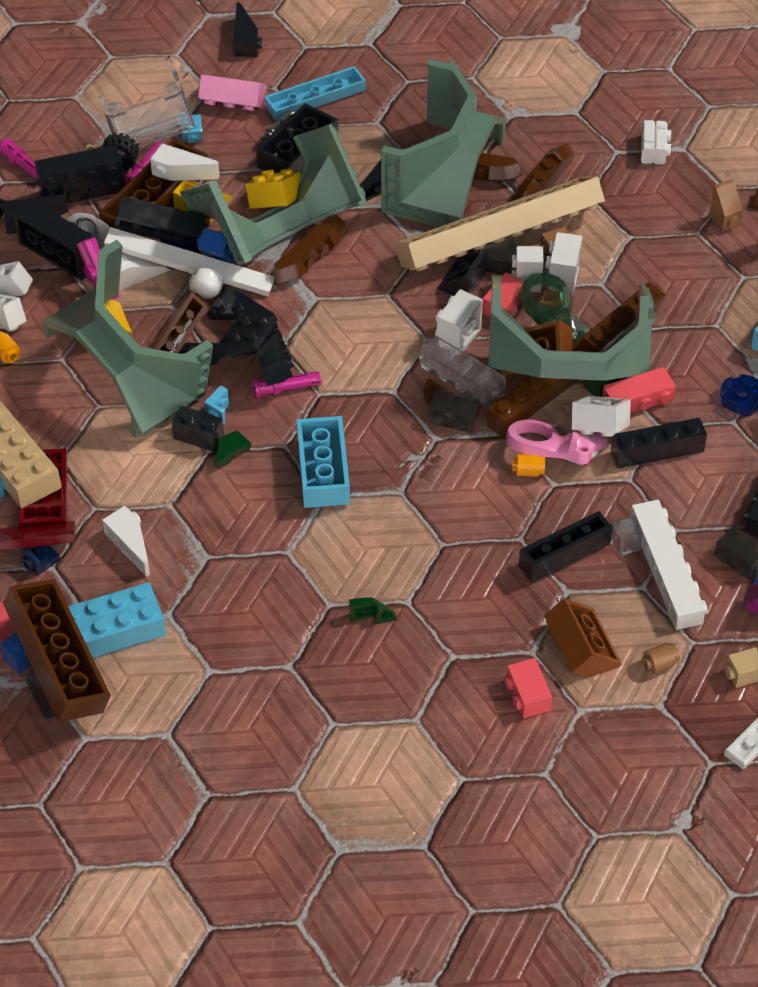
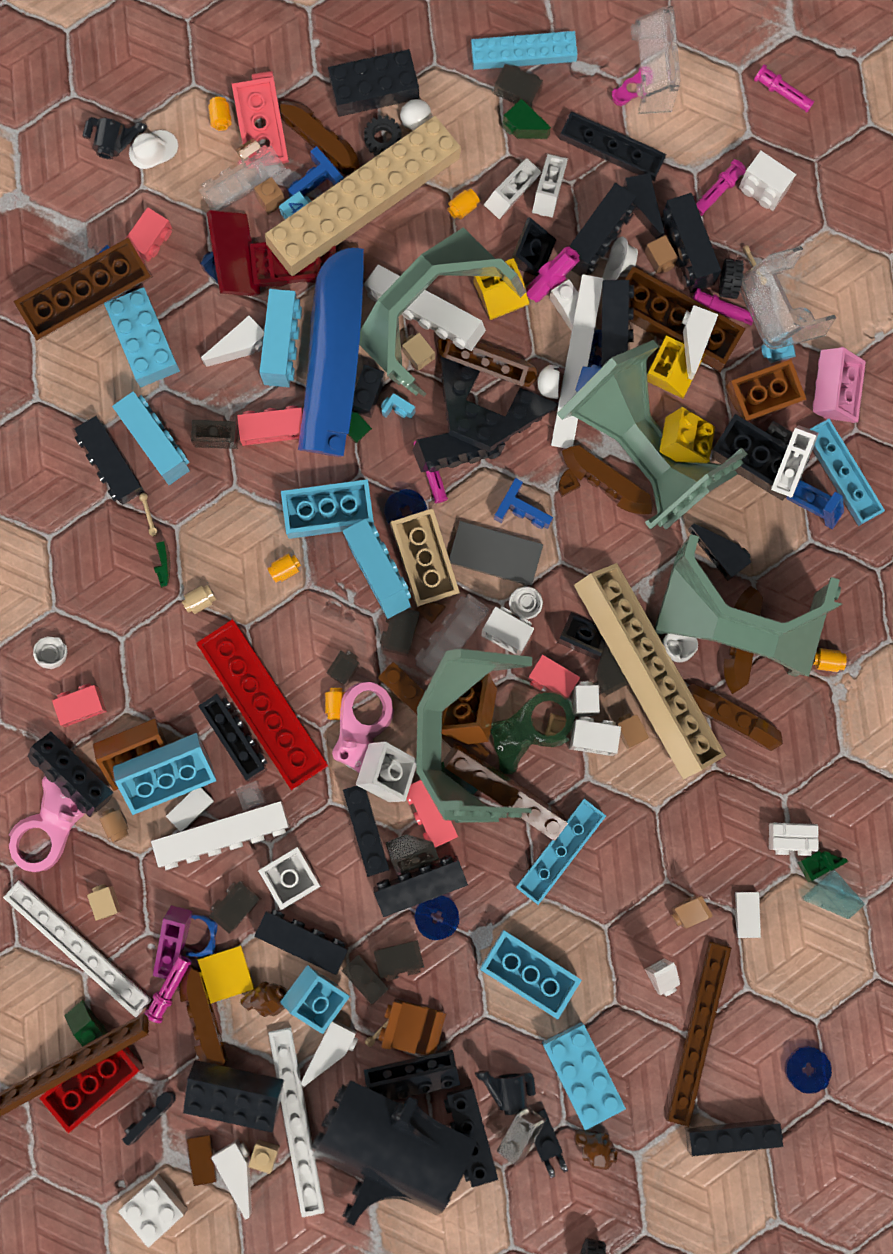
camera: 85 degrees right, 30 degrees up
none -> bright pink animal [9,776,85,872]
none -> black brick [27,731,114,818]
none -> white hair [33,636,68,669]
none -> black brick [74,416,144,505]
none -> medium azure brick [112,391,190,485]
none -> medium azure brick [113,733,216,815]
none -> tan hinge [139,493,158,536]
none -> white tile [166,788,214,832]
none -> tan brick [182,585,216,614]
none -> clear smoke brick [191,420,239,449]
none -> red plate [196,619,329,791]
none -> coral brick [237,406,303,446]
none -> white brick [258,847,322,910]
none -> medium azure brick [260,289,302,387]
none -> light orange brick [267,553,301,583]
none -> blue slope [298,248,364,457]
none -> clear smoke brick [327,650,360,687]
none -> medium azure brick [343,519,412,619]
none -> white brick [364,265,486,351]
none -> black brick [373,855,468,918]
none -> clear blue plate [384,489,428,525]
none -> clear smoke slope [385,835,439,875]
none -> tan brick [390,509,460,606]
none -> dark grey tile [449,521,544,587]
none -> blue bracket [494,478,553,529]
none -> white hair [509,586,543,619]
none -> black slope [512,218,557,276]
none -> medium azure piece [516,799,606,905]
none -> reddish brown tile [559,468,581,498]
none -> medium nougat brick [644,235,678,274]
none -> white hair [662,634,698,663]
none -> dark orange slope [726,359,807,421]
none -> white tile [735,892,761,938]
none -> white brick [739,151,796,211]
none -> white slope [771,425,819,497]
none -> blue bracket [786,480,844,530]
none -> dark green slope [797,851,848,882]
none -> clear light blue wing [802,870,865,919]
none -> light orange brick [813,648,847,672]

